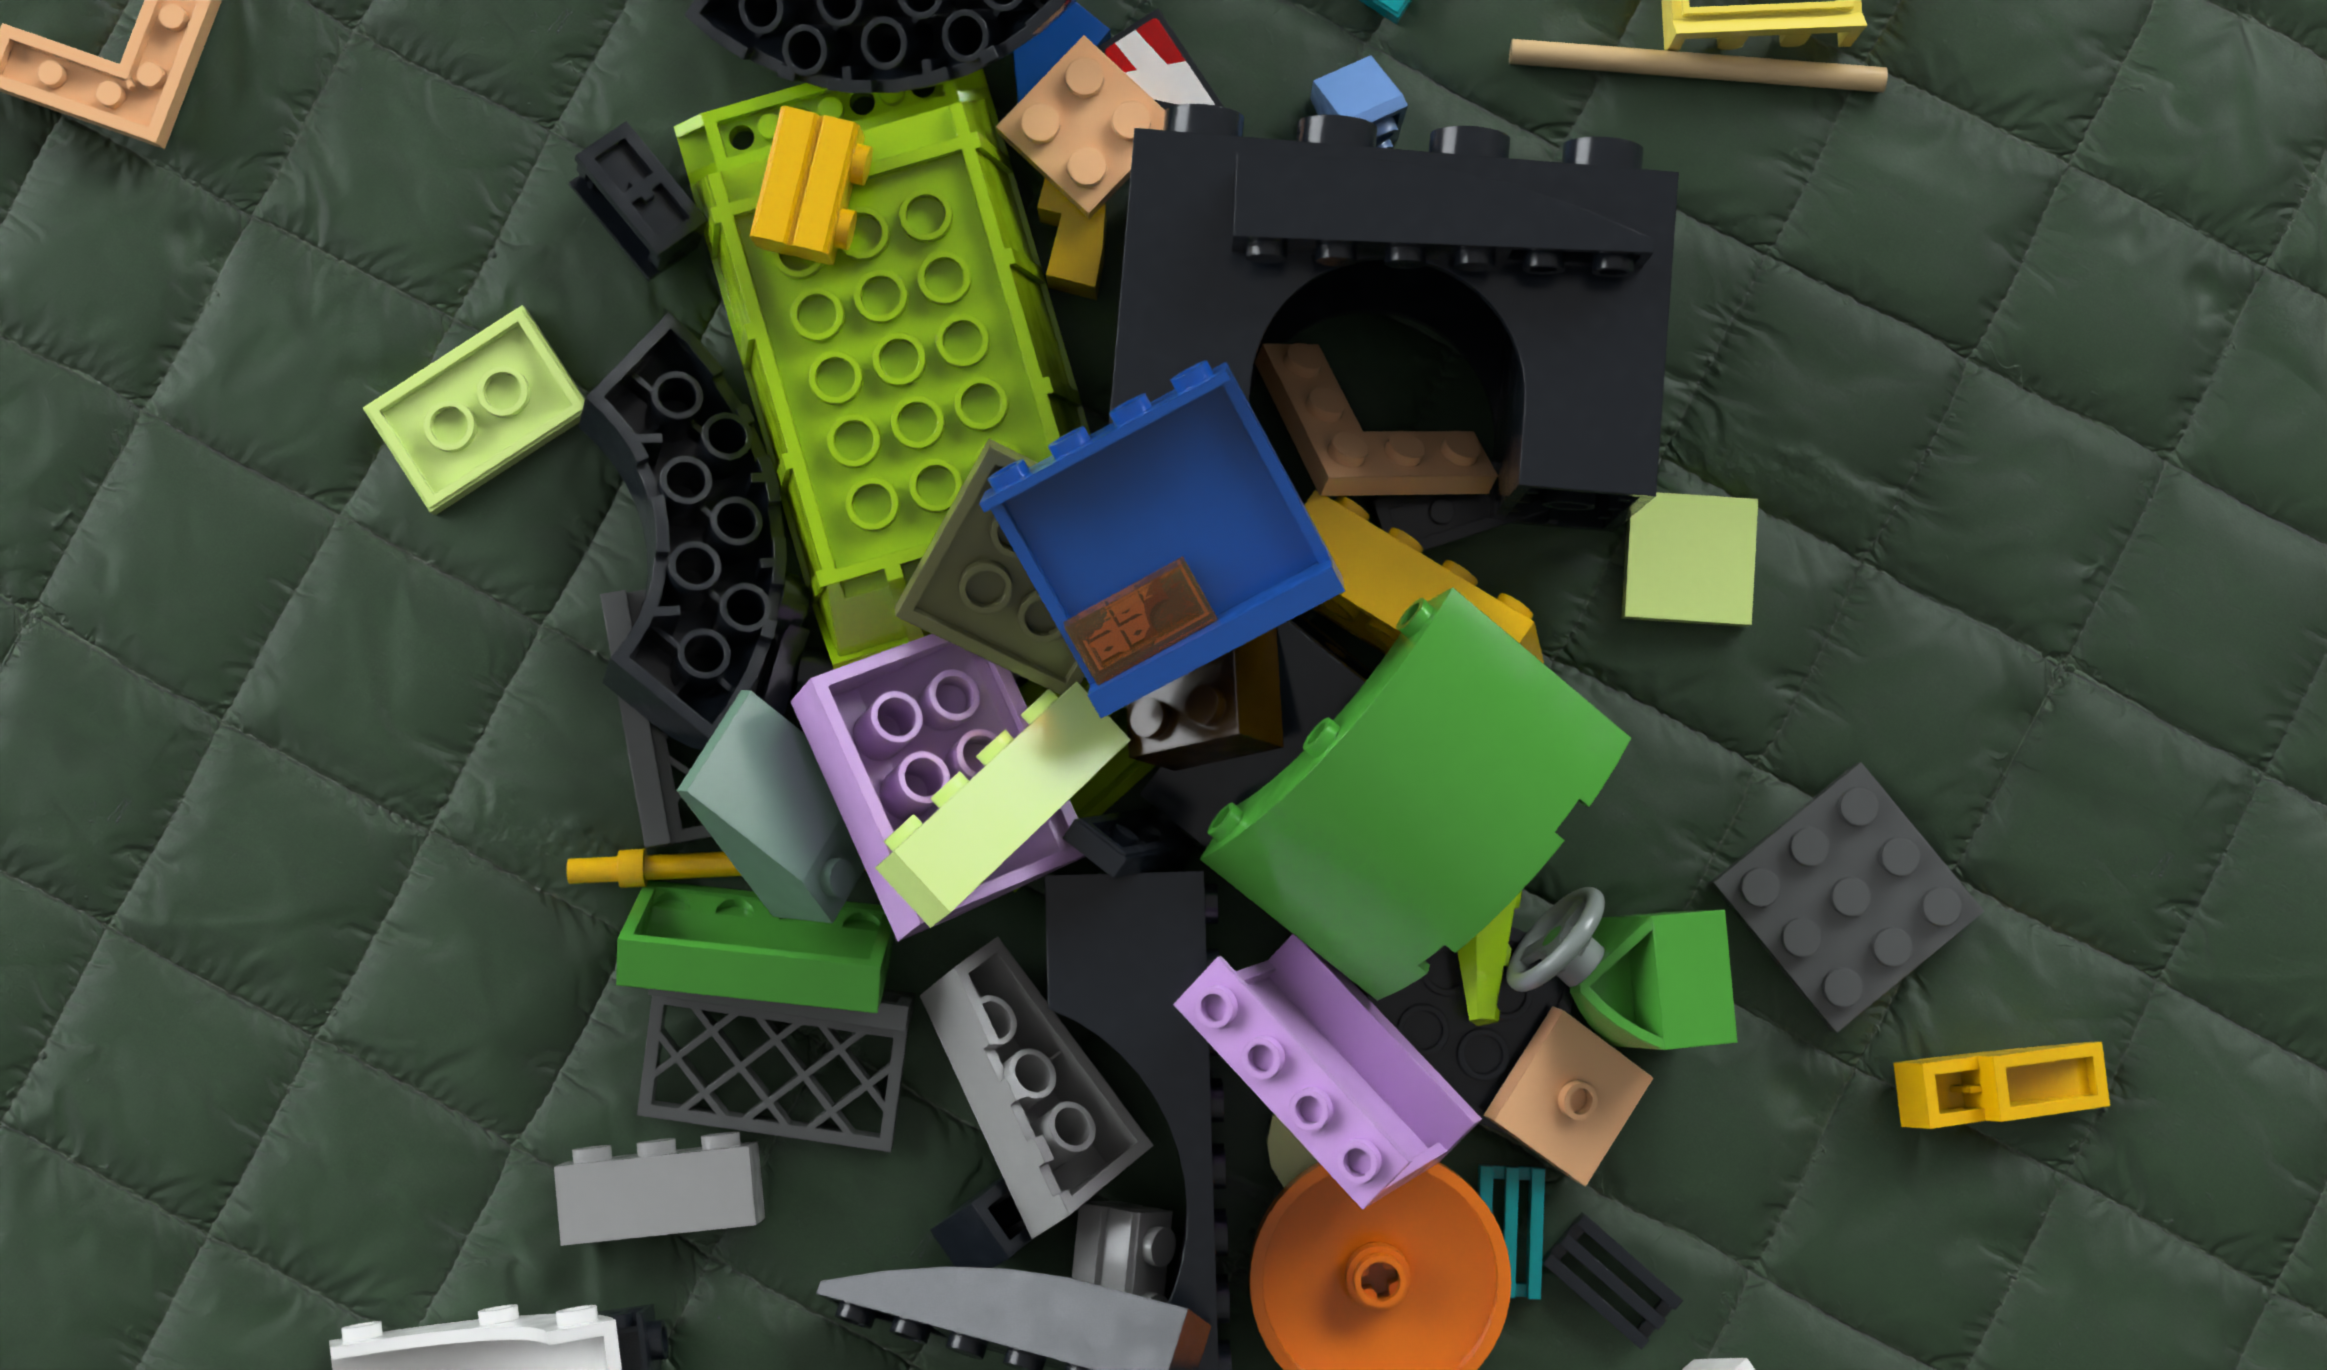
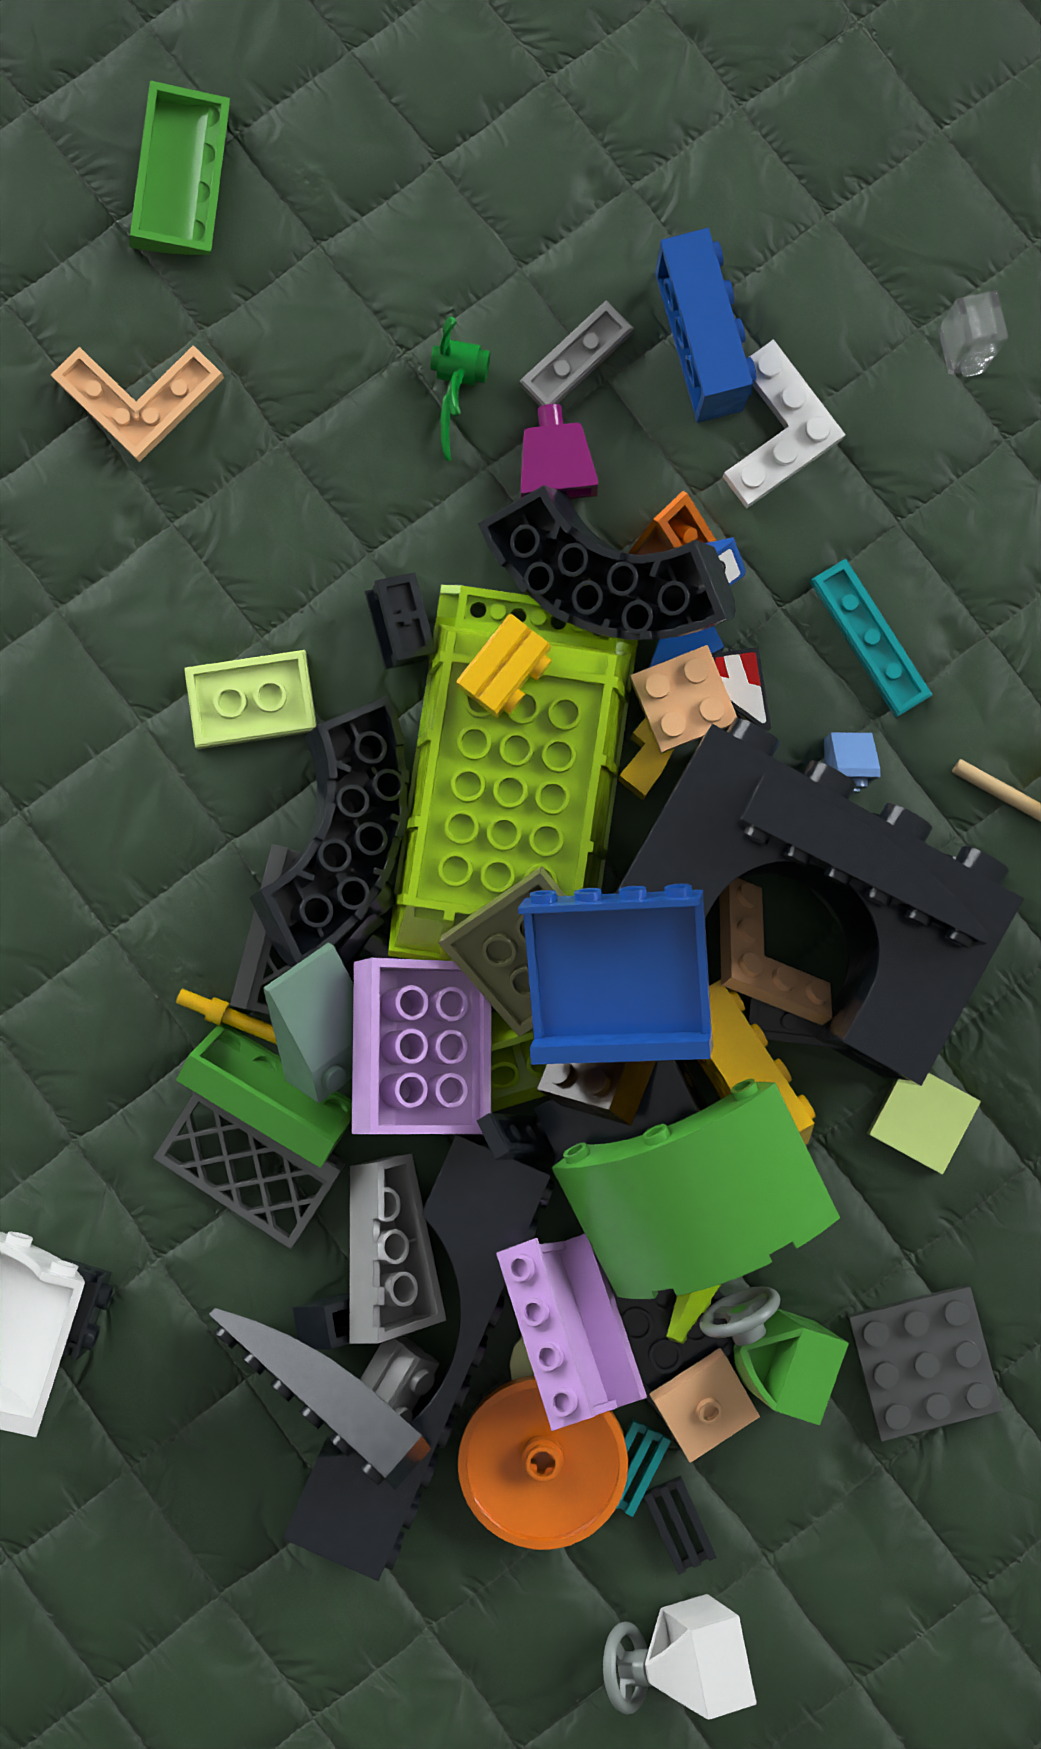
camera: 25 degrees right, 0 degrees up
light grey brick [554,1132,765,1246] -> none
yellowish green brick [875,682,1131,928] -> none
clear orange tile [1063,556,1218,685] -> none
yellow slope [1893,1042,2110,1129] -> none

